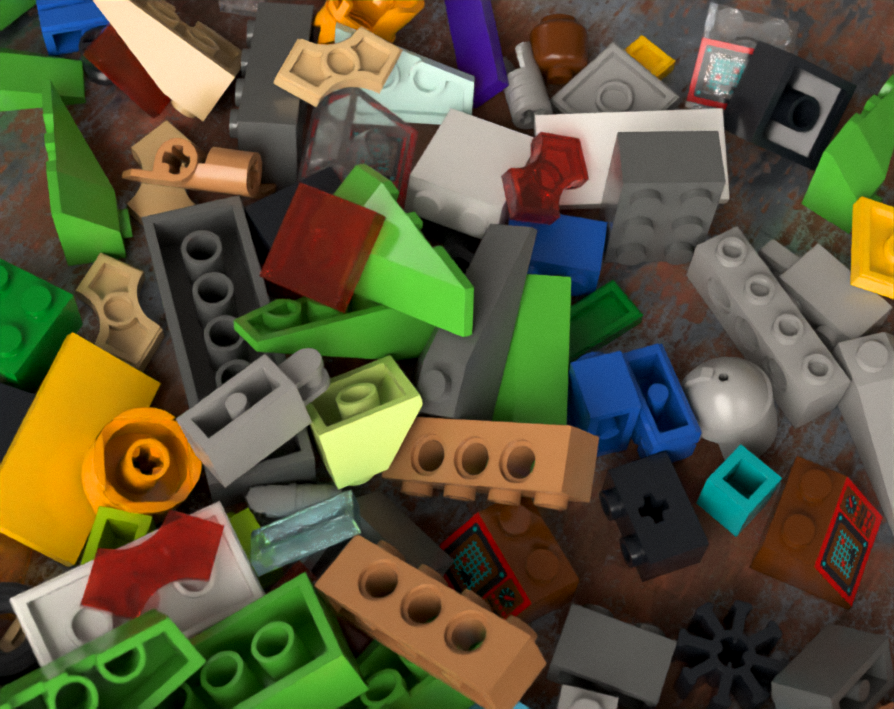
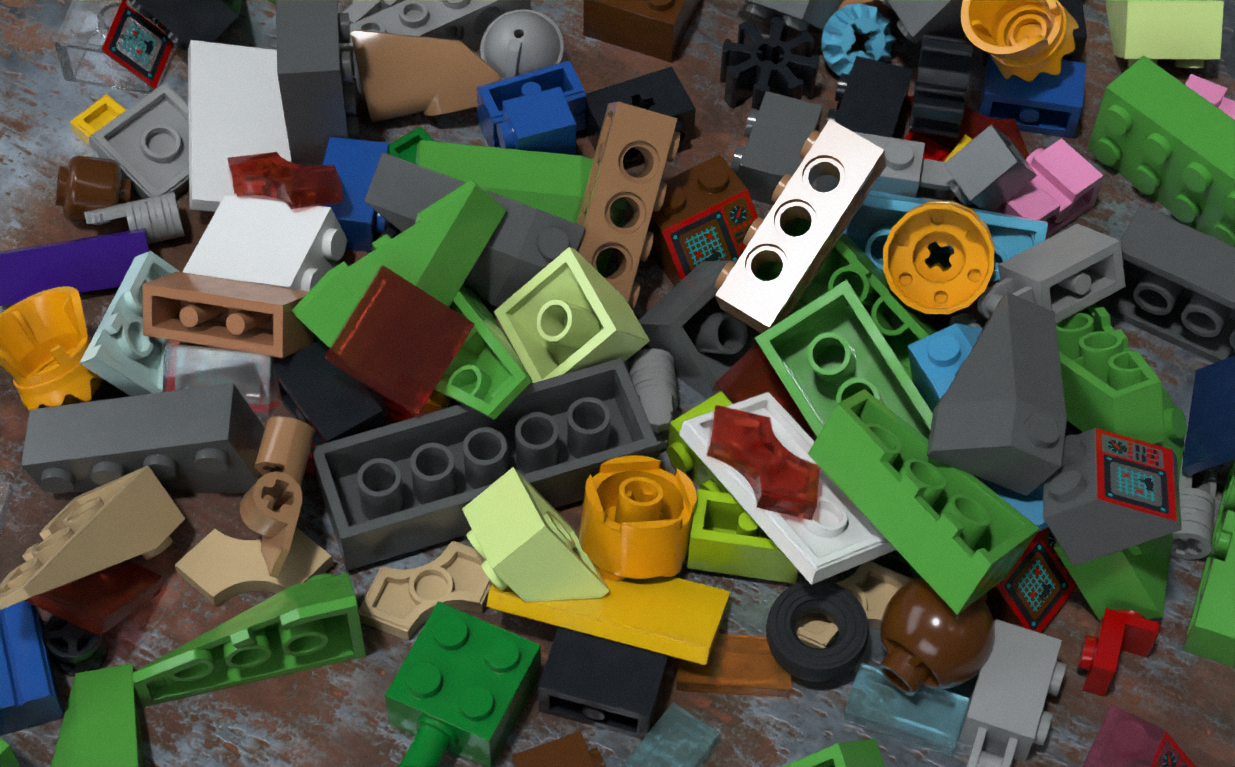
camera: 90 degrees left, 5 degrees down
light grey brick [176,348,330,488] -> none
clear light blue tile [250,490,361,576] -> none
tan tile [273,26,403,107] -> none
teal brick [696,444,782,537] -> none
none -> nougat brick [143,272,314,358]
none -> medium nougat panel [351,29,501,123]
none -> yellowish green slope [462,467,610,602]

